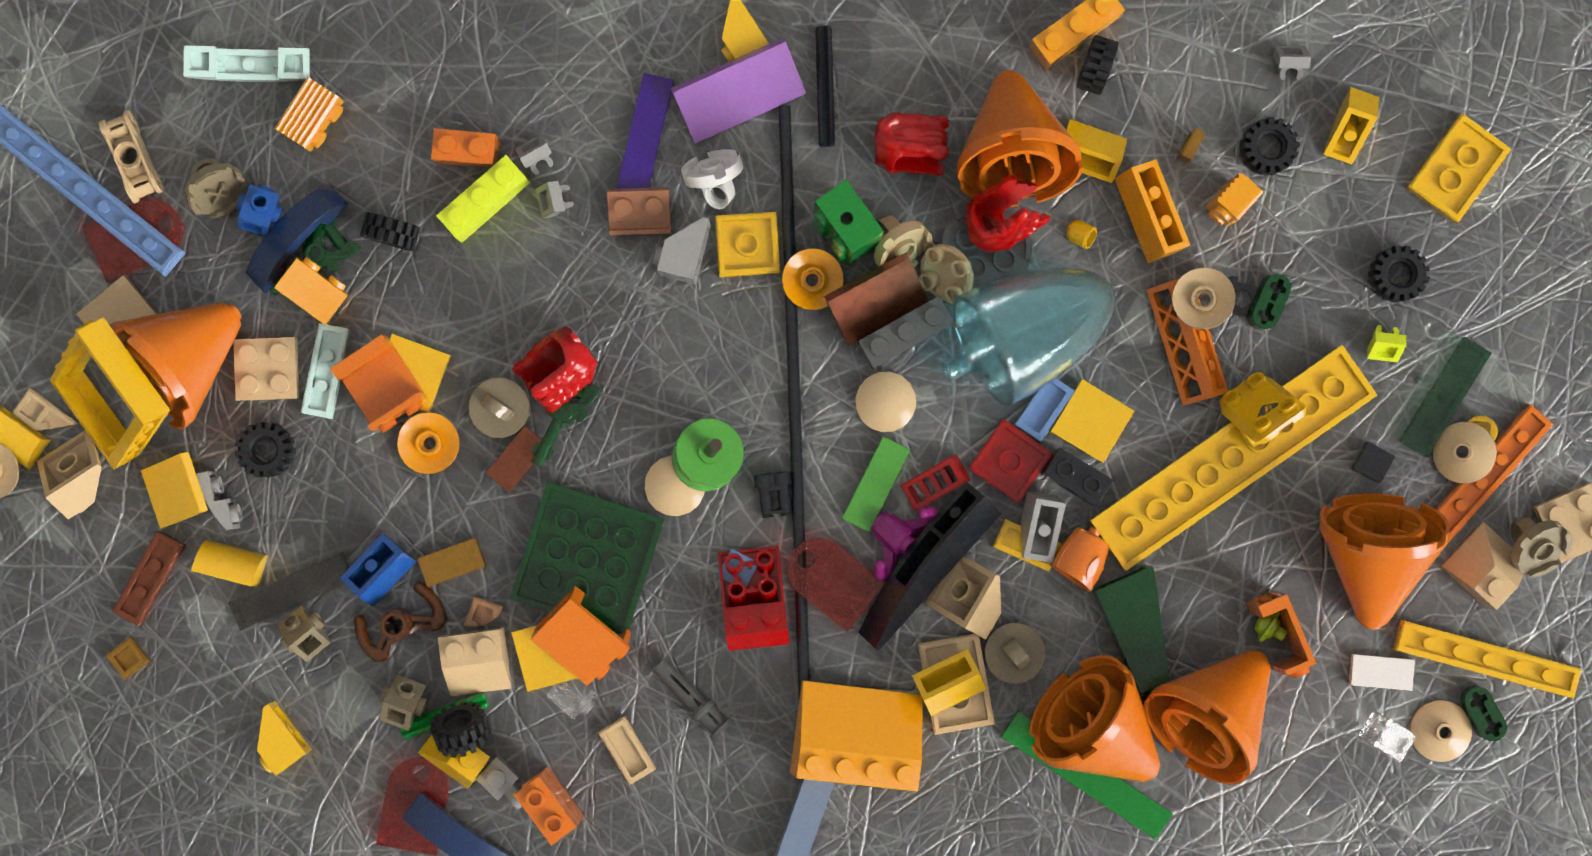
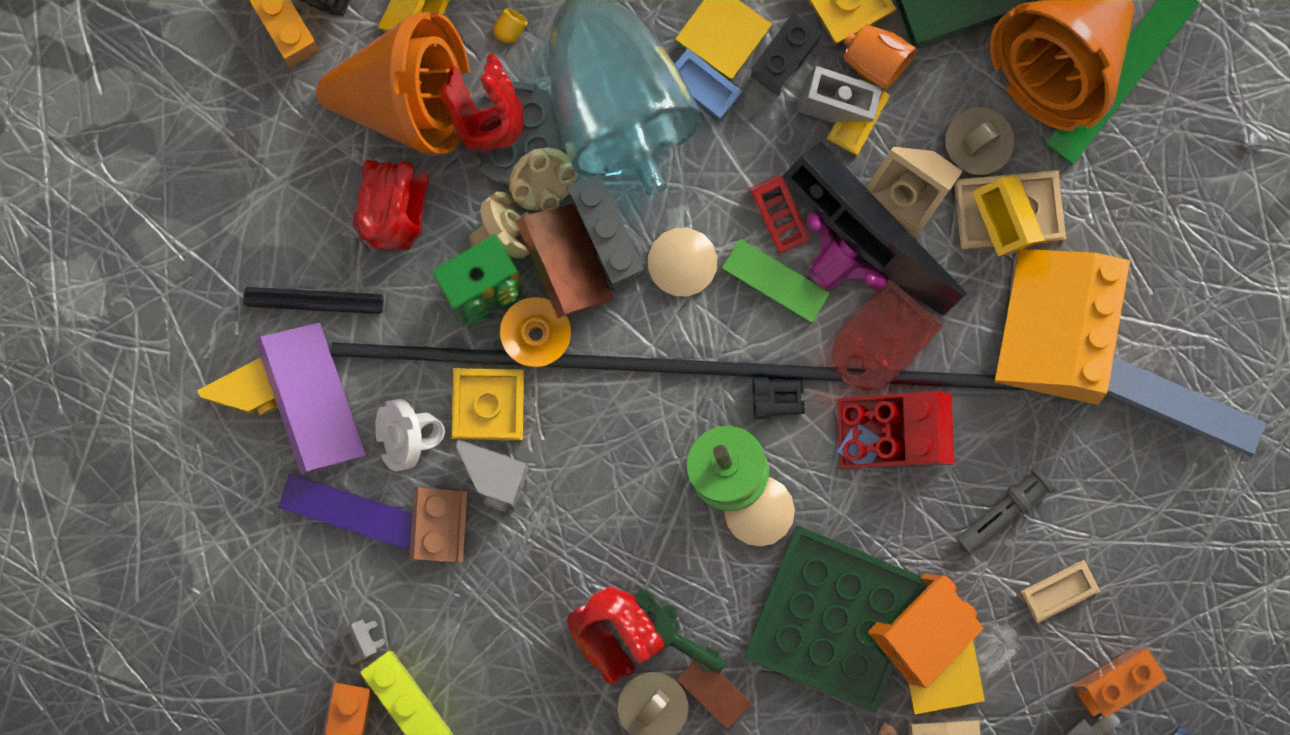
camera: 90 degrees left, 5 degrees down
light grey tile [535,181,574,219] -> none
red tile [967,418,1053,504] -> none

